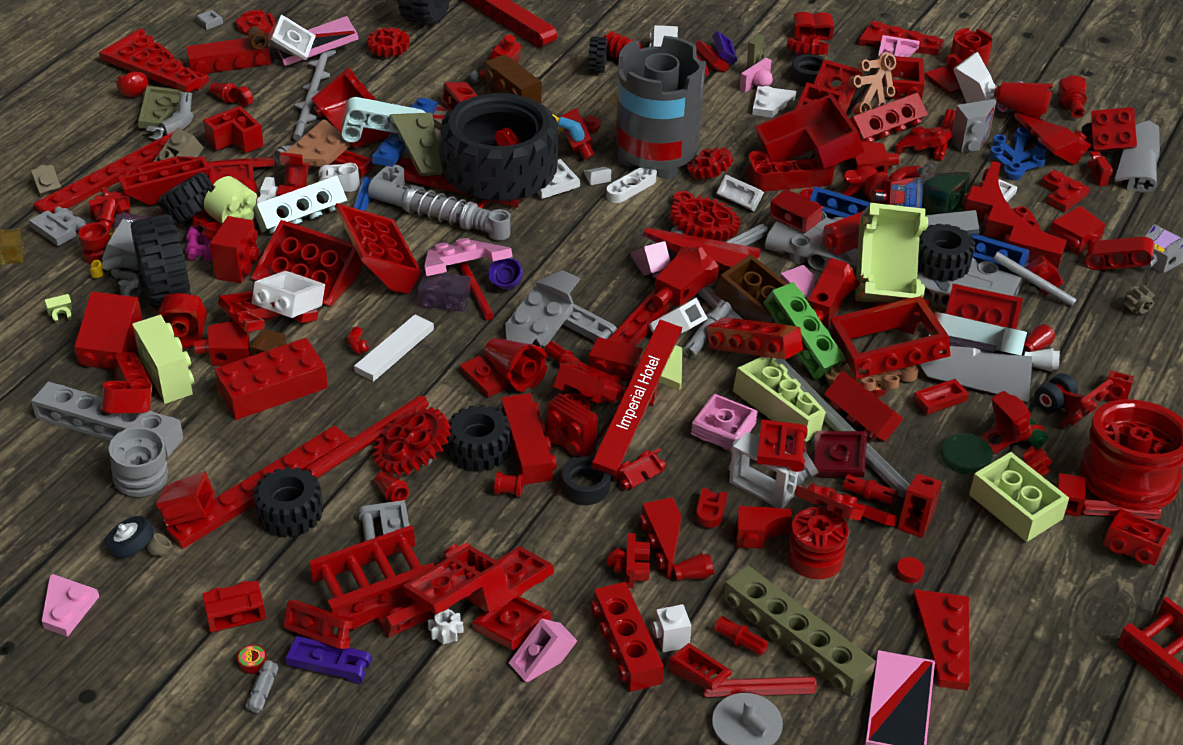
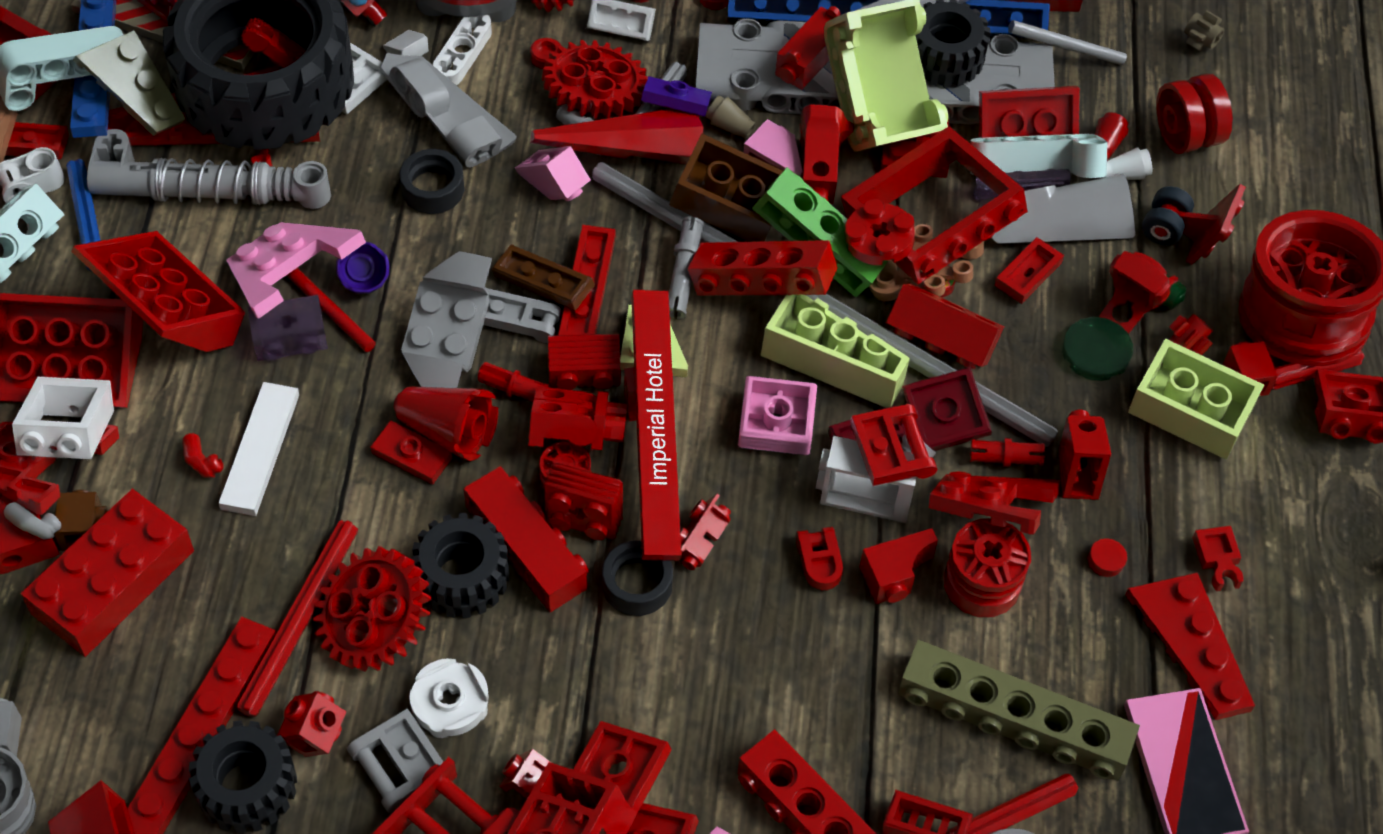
camera: 25 degrees left, 15 degrees up
red cone [374,471,409,502] -> none
red bush [494,471,524,497] -> none
red hips [606,533,650,588] -> none
red slope [639,497,681,579] -> none
white slope [648,298,708,333] -> none
red piece [652,246,719,308] -> none
white brick [652,604,691,652] -> none
red cone [673,552,715,581] -> none
red axle [714,615,768,655] -> none
red brick [770,189,823,234] -> none
red bracket [1024,255,1063,295] -> none
red bracket [1103,370,1134,401] -> none
none -> light grey arm [4,502,61,540]
none -> red brick [277,691,346,757]
none -> light grey panel [380,53,517,167]
none -> black tyre [399,149,465,214]
none -> white plate [409,658,489,738]
none -> reddish brown tile [491,244,595,311]
none -> dark purple plate [641,76,712,117]
none -> dark tan cone [705,95,756,140]
none -> red plate [845,199,915,265]
none -> red wheel [1156,73,1233,154]
none -> red plate [1192,526,1243,591]

